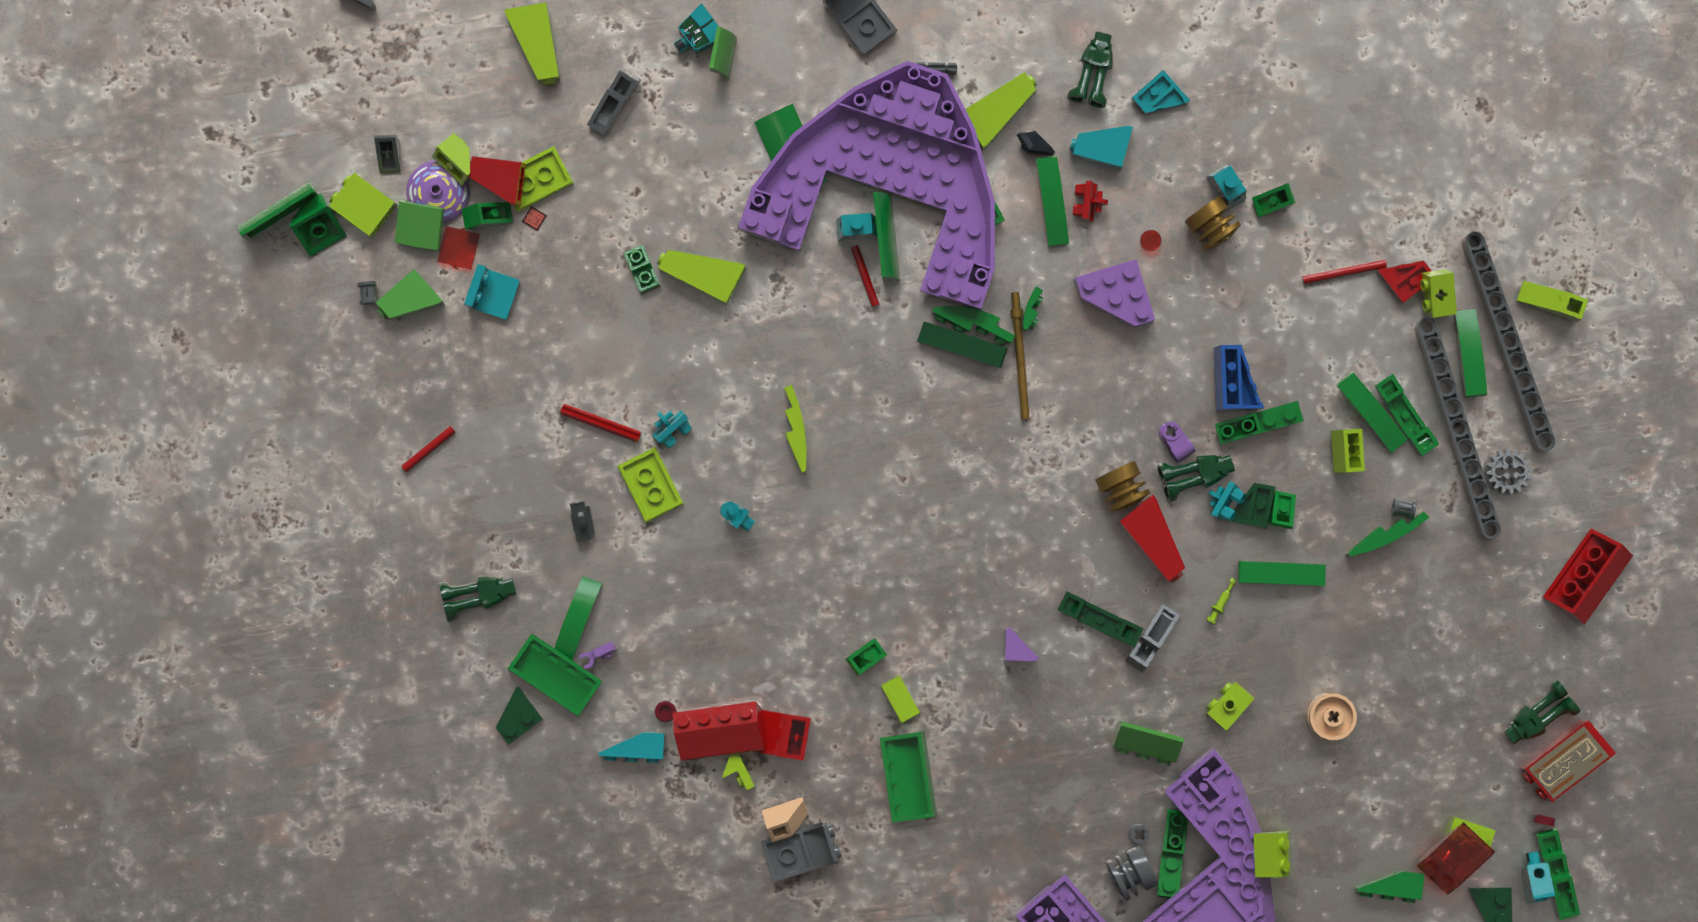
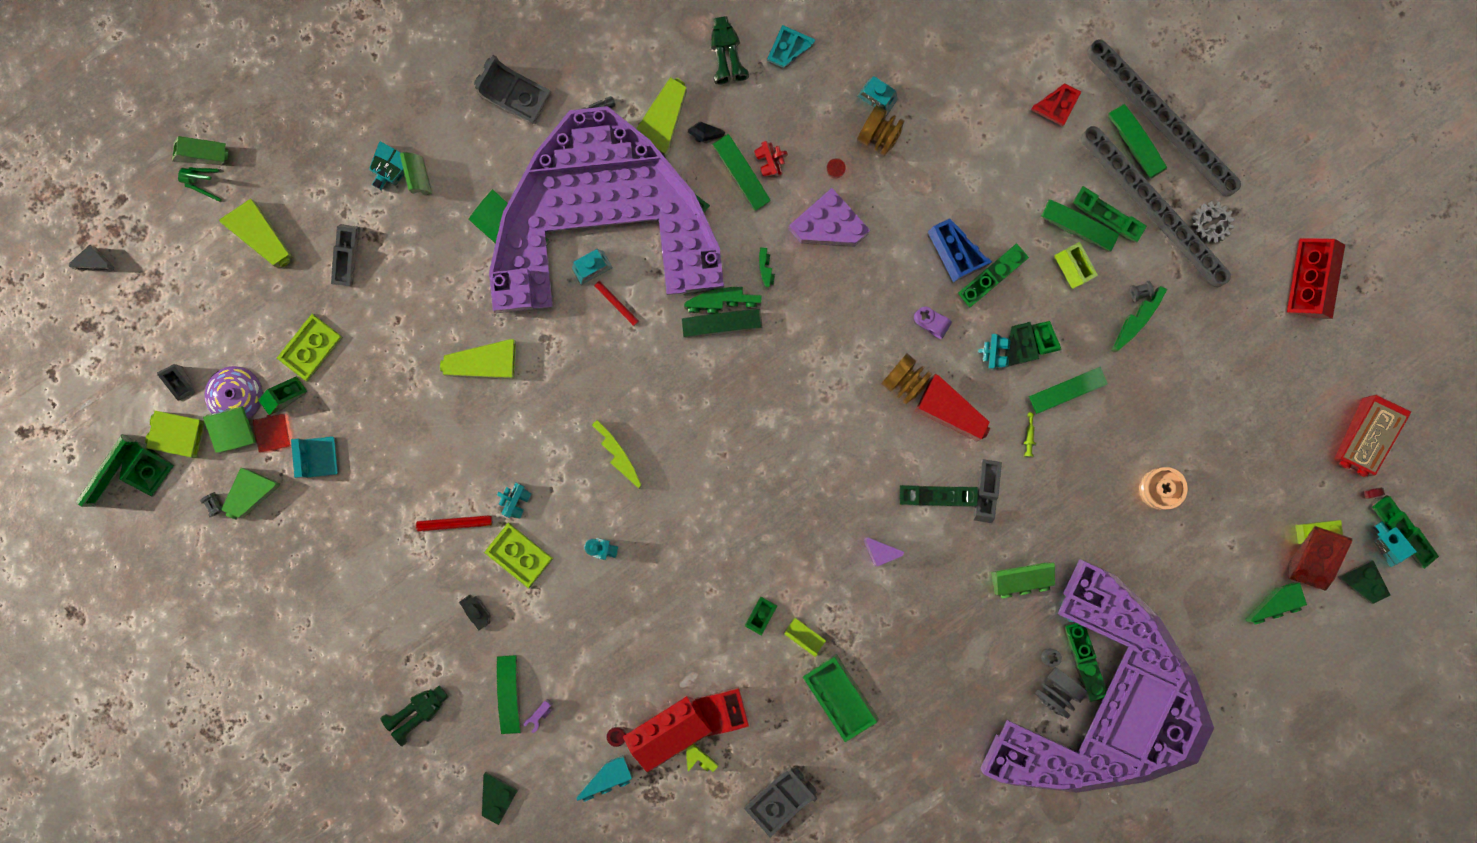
camera: 25 degrees left, 0 degrees up
red bar [401,426,455,472] -> none
lime slope [432,133,470,186] -> none
red slope [469,156,526,206] -> none
green slope [507,634,602,718] -> none
clear red sticker [522,206,547,231] -> none
green slope [624,245,661,295] -> none
light nougat slope [762,797,808,842] -> none
green slope [873,192,900,282] -> none
pearl gold bar [1010,292,1030,419] -> none
teal slope [1069,126,1133,170] -> none
dark green piece [1157,455,1235,503] -> none
lime brick [1205,682,1255,731] -> none
green slope [1252,183,1296,217] -> none
lime slope [1254,830,1292,877] -> none
red bar [1302,259,1387,284] -> none
lime brick [1420,269,1457,318] -> none
dark green piece [1504,679,1581,744] -> none
lime slope [1516,281,1588,322] -> none

